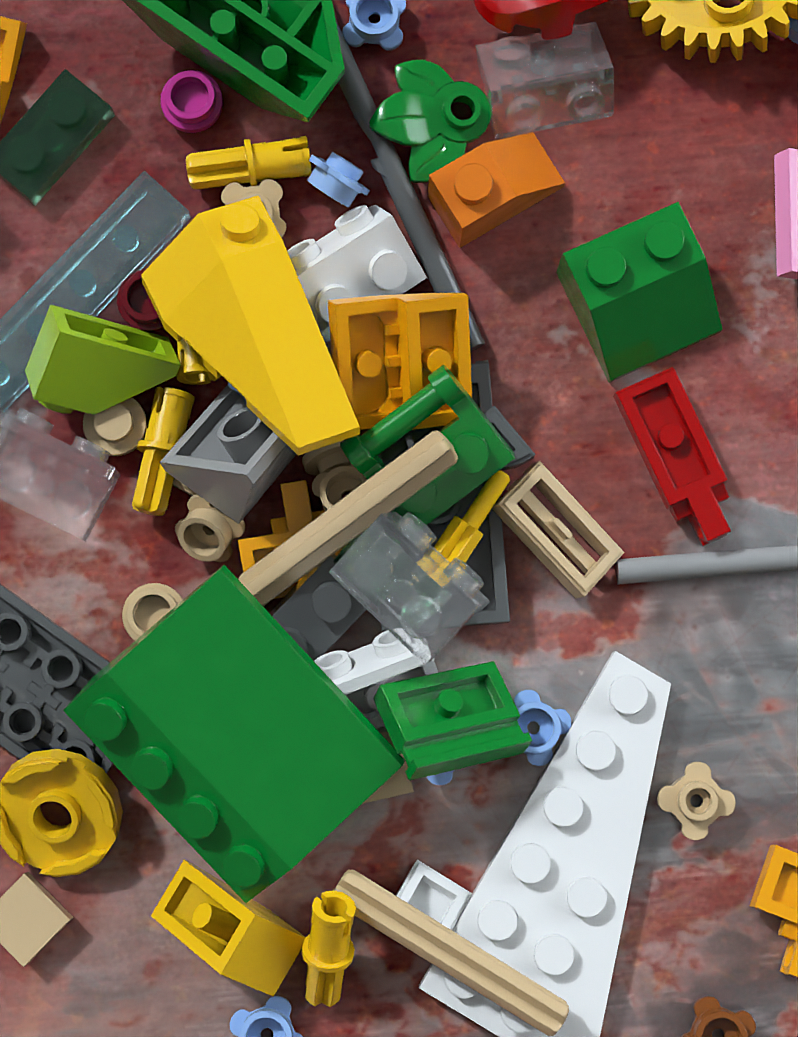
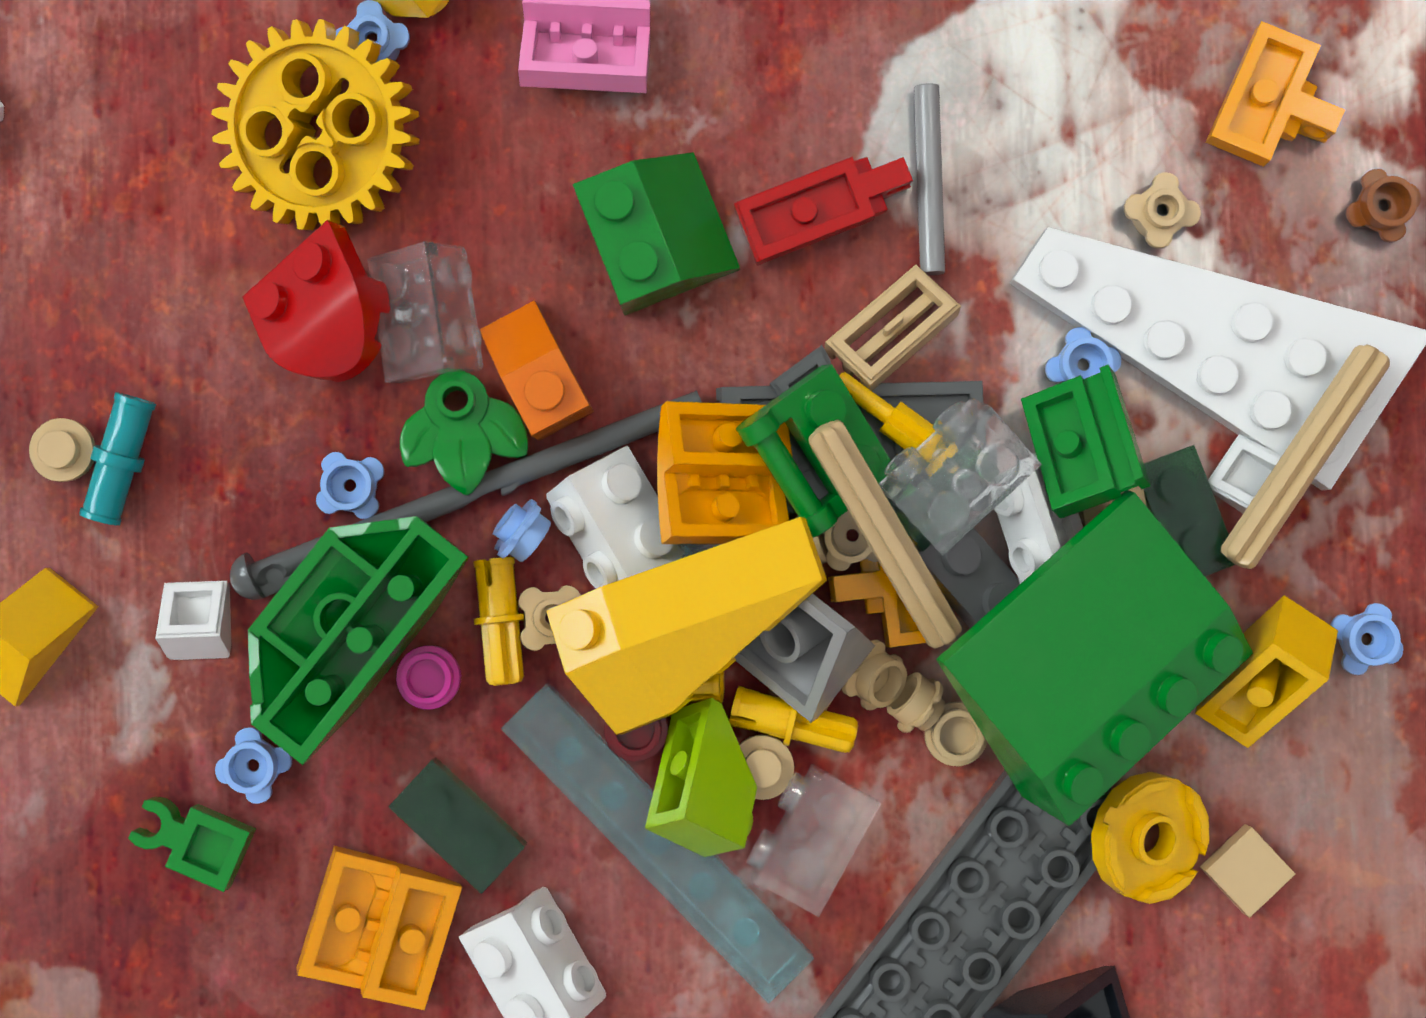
camera: 90 degrees left, 5 degrees up
yellow axle [301,891,356,1007] -> none
none -> tan plate [887,672,945,733]
none -> clear green plate [1144,445,1236,576]

